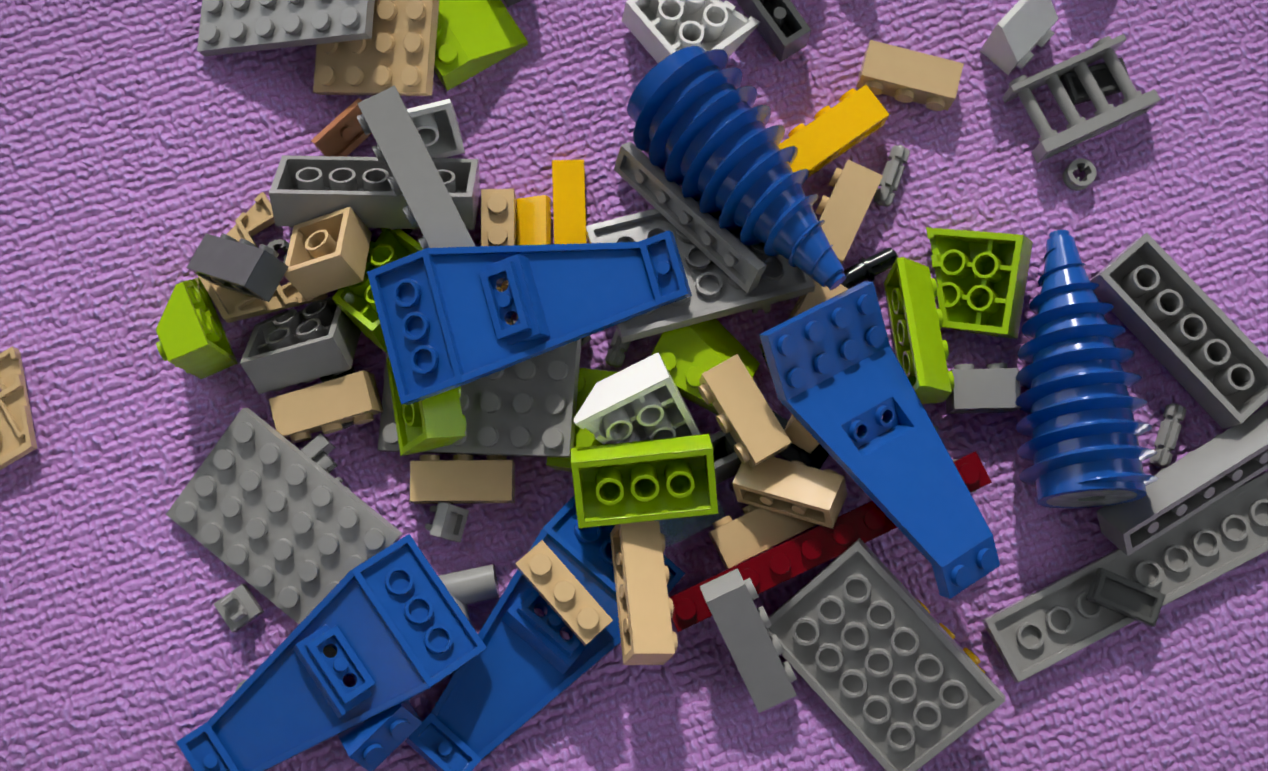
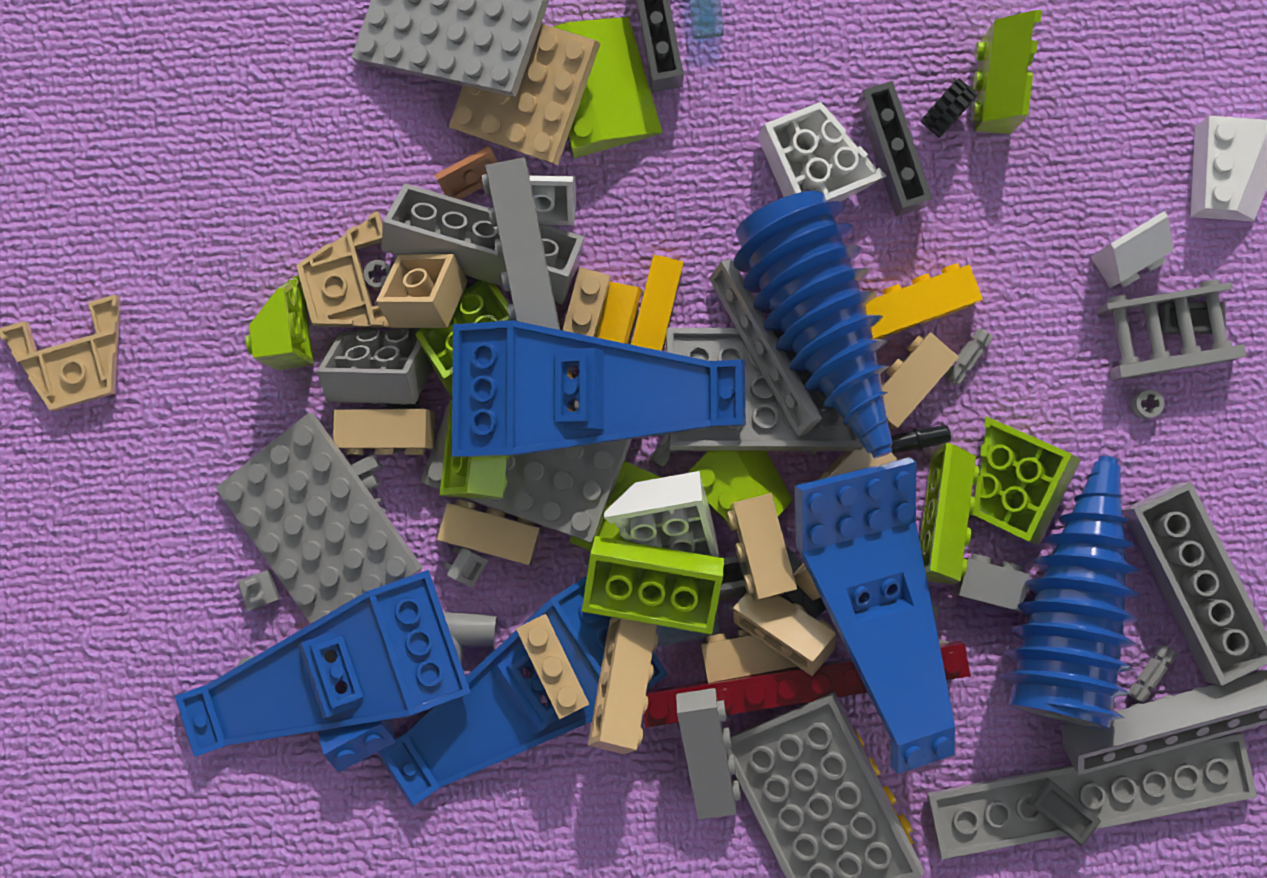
camera: 20 degrees right, 5 degrees up
dark grey brick [186,233,289,302] -> none
tan brick [856,40,964,111] -> none

